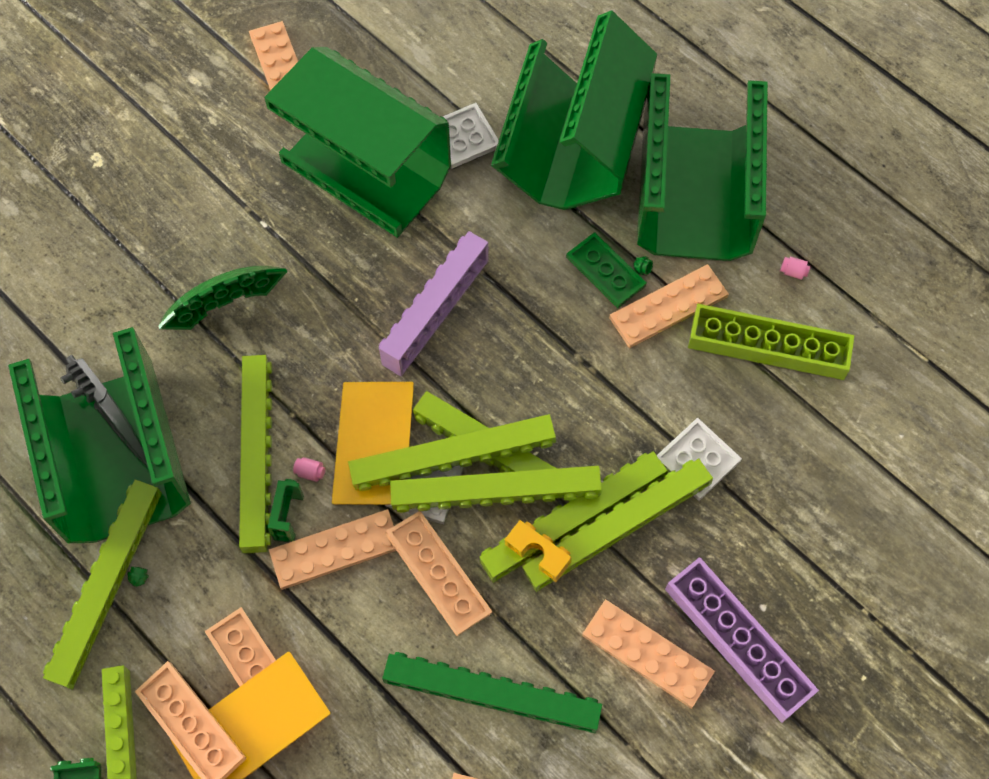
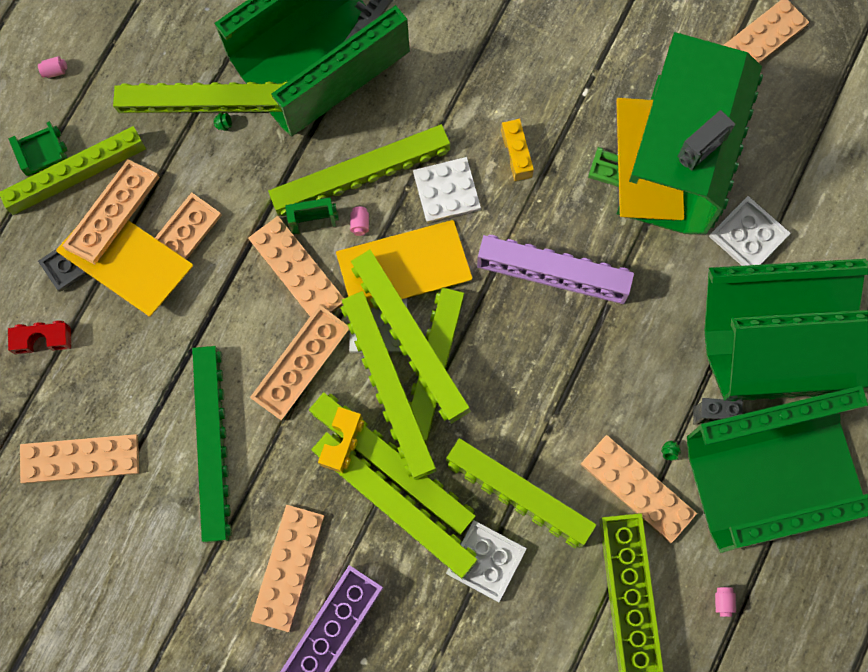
camera: 75 degrees right, 10 degrees up
green brick [158,266,288,330] -> none
green plate [566,232,647,308] -> none
none -> white plate [413,157,481,224]
none -> lime brick [446,438,596,549]
none -> yellow arch [501,119,534,181]
none -> bright green plate [588,147,619,187]
none -> yellow piece [616,98,684,221]
none -> dark grey window [678,110,735,171]
none -> dark grey window [693,398,743,425]

